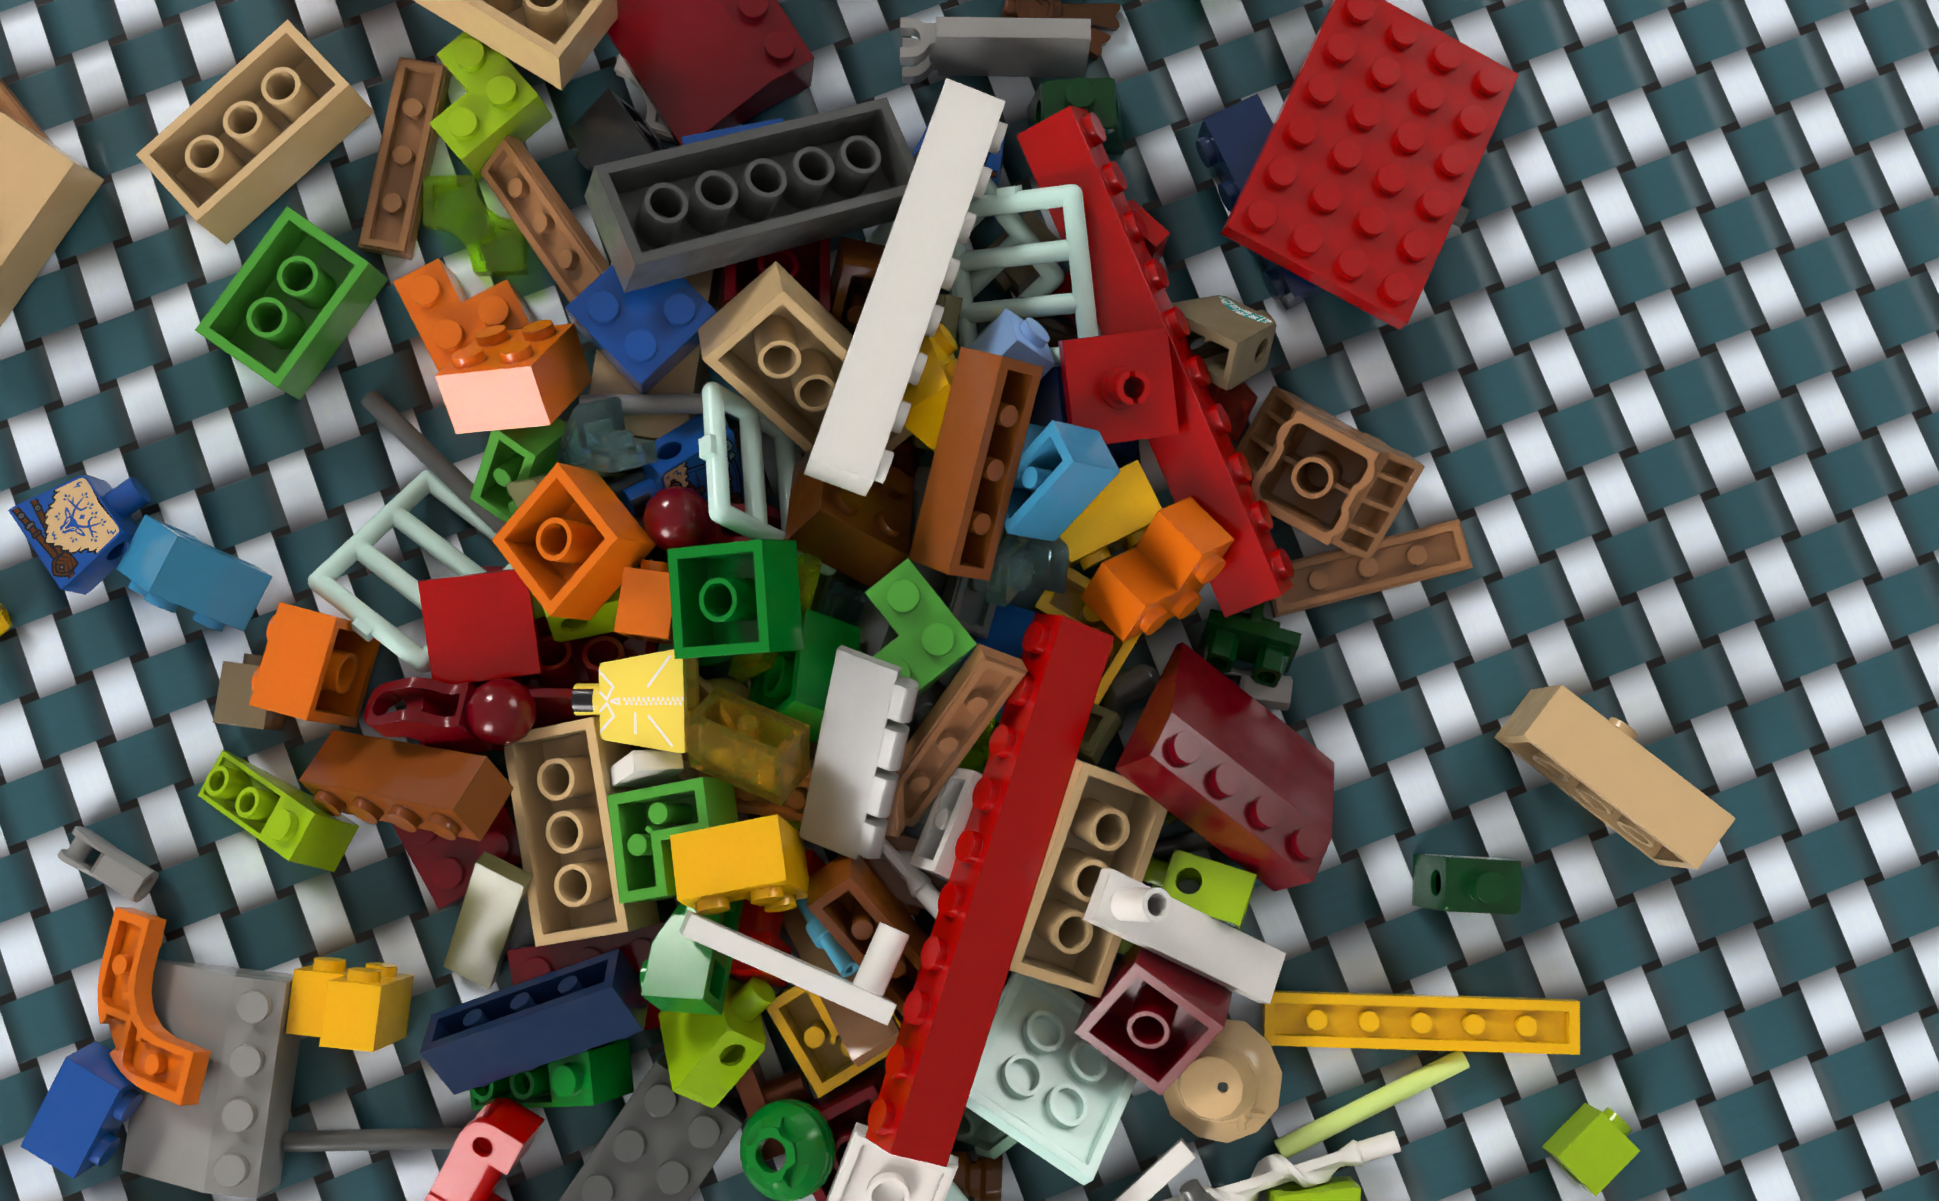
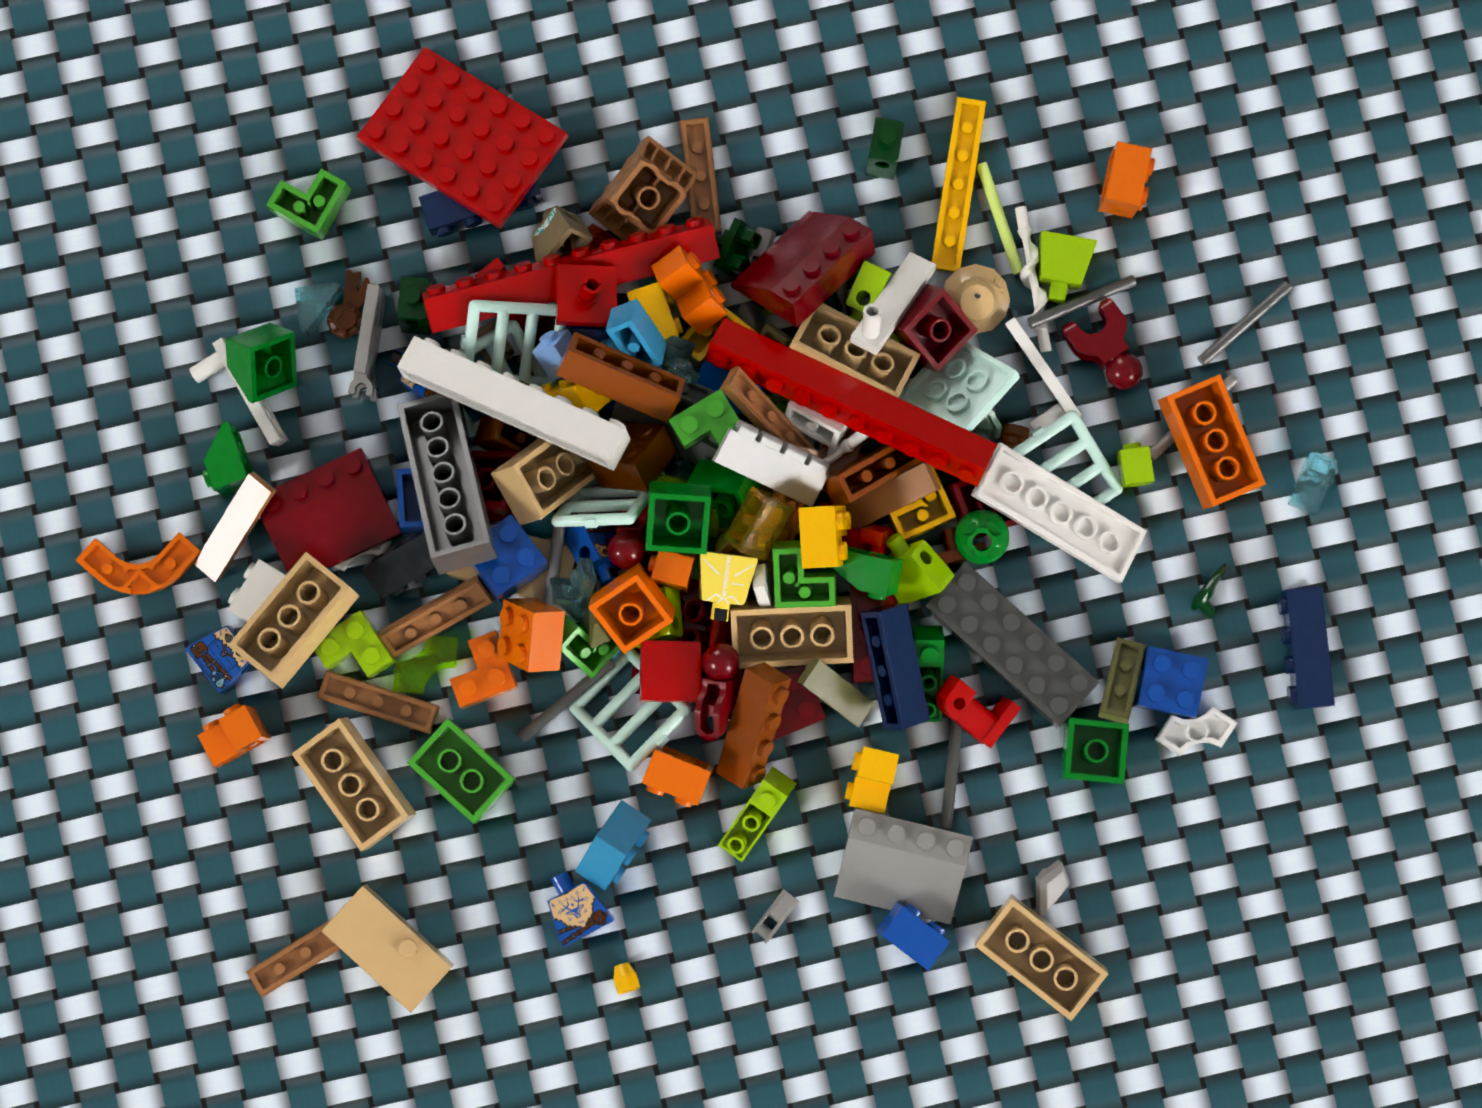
camera: 85 degrees left, 0 degrees up
orange plate [97,907,211,1106] -> none
dark tan brick [213,653,286,731] -> none
white piece [679,910,910,1026] -> none
medium azure bar [796,898,859,977] -> none
tan brick [1494,684,1736,870] -> none
lime brick [1542,1103,1640,1196] -> none

